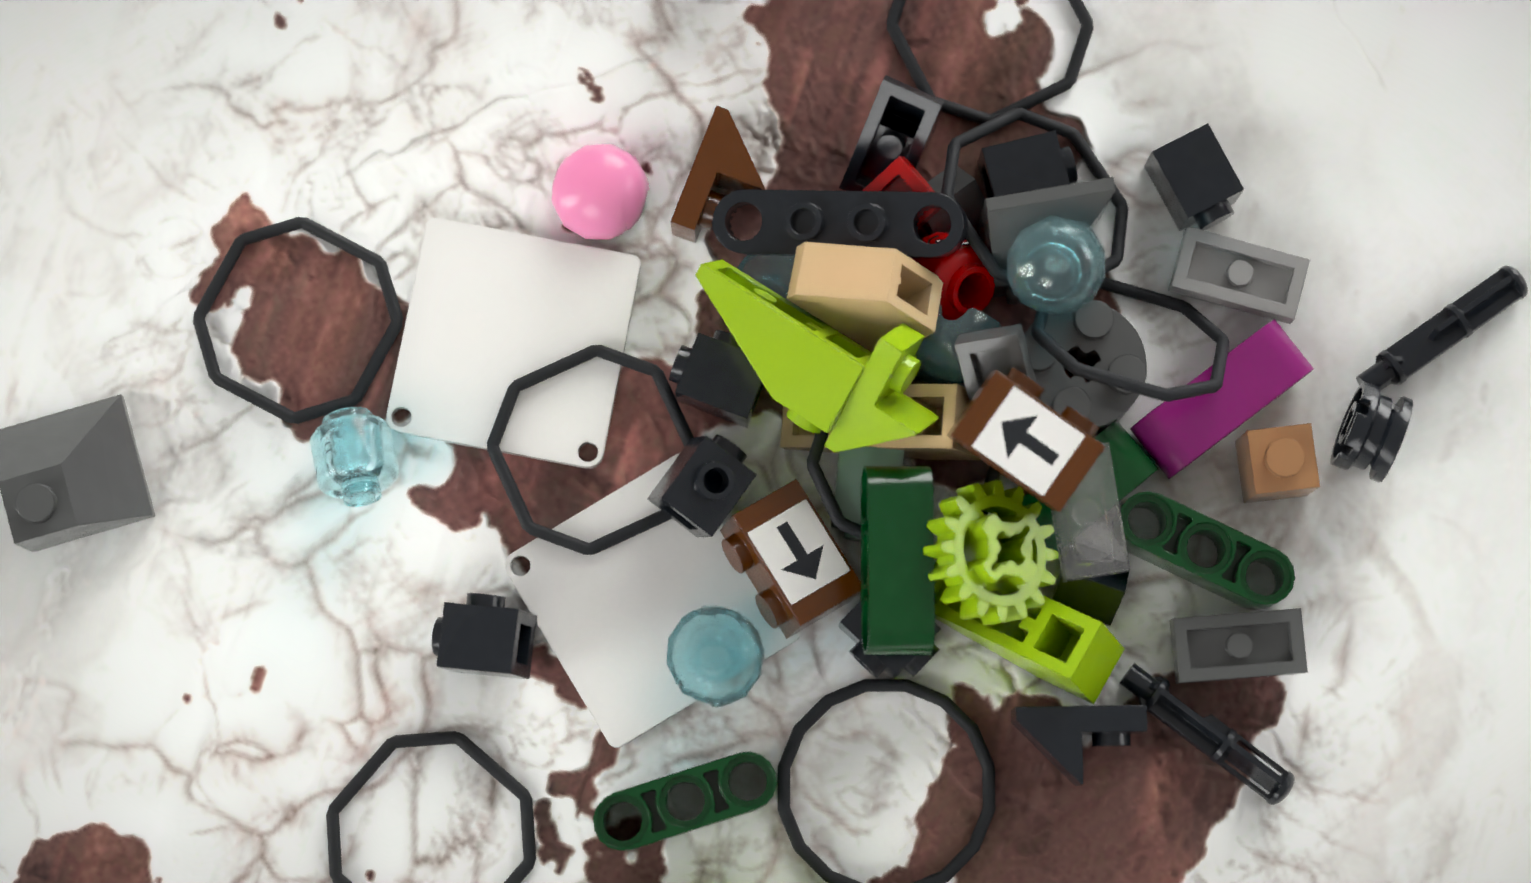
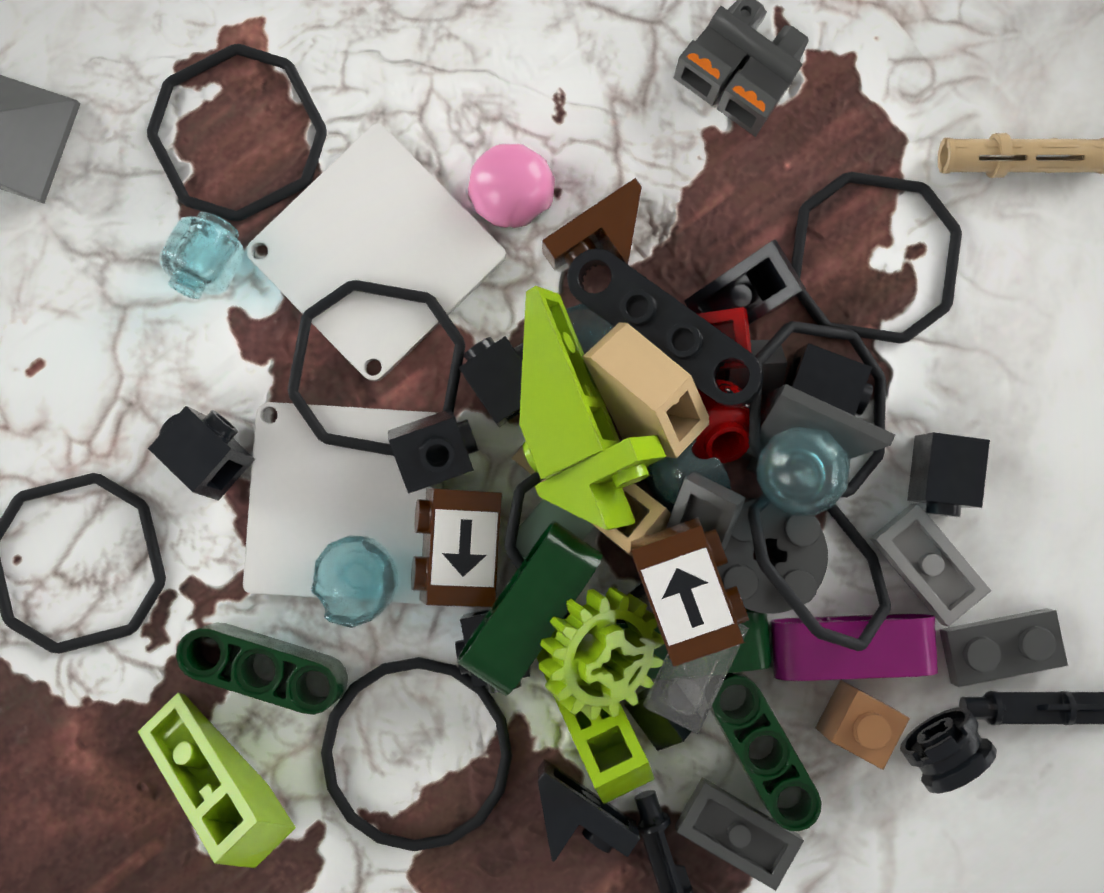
camera: 35 degrees right, 5 degrees up
none -> dark grey plate [939,608,1068,687]

